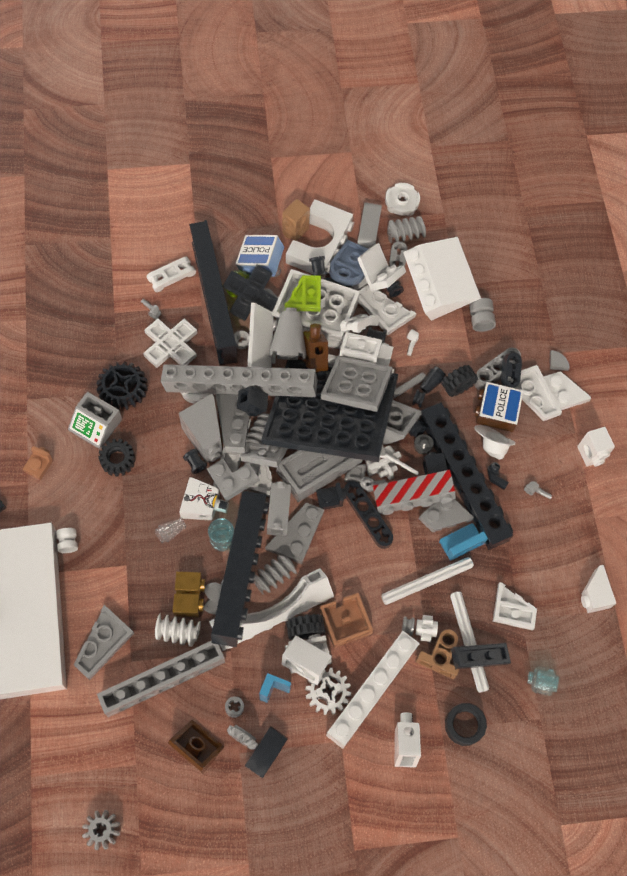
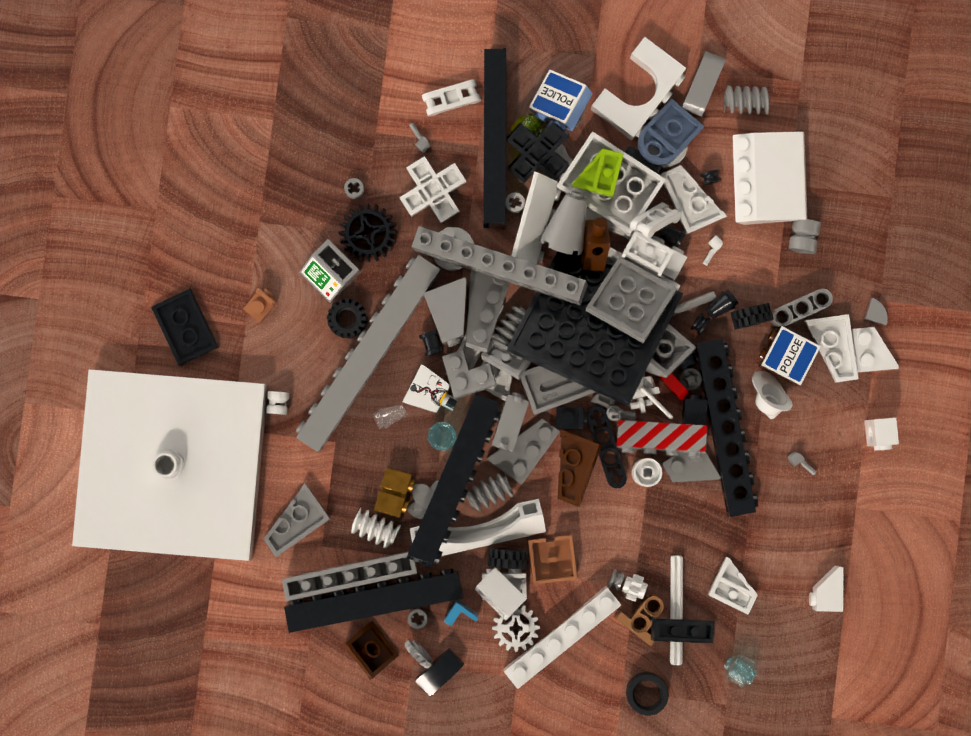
camera: 20 degrees right, 20 degrees up
light grey gear [82,810,121,850] -> none
black brick [237,386,269,417] -> none
medium nougat brick [282,199,310,241] -> none
black bush [309,256,328,276] -> none
white bracket [358,243,406,291] -> none
white axle [381,557,474,605] -> none
white plate [385,183,420,216] -> none
light grey beam [389,242,407,267] -> none
white torso [394,712,421,767] -> none
dark azure panel [439,523,488,561] -> none
black arm [487,462,509,490] -> none
black beam [501,352,522,388] -> none
none -> black brick [284,568,463,633]
none -> light grey brick [296,255,441,452]
none -> light grey bush [344,178,364,199]
none -> reddish brown wing [558,429,602,507]
none -> white wheel [631,458,662,487]
none -> red beam [656,373,689,401]

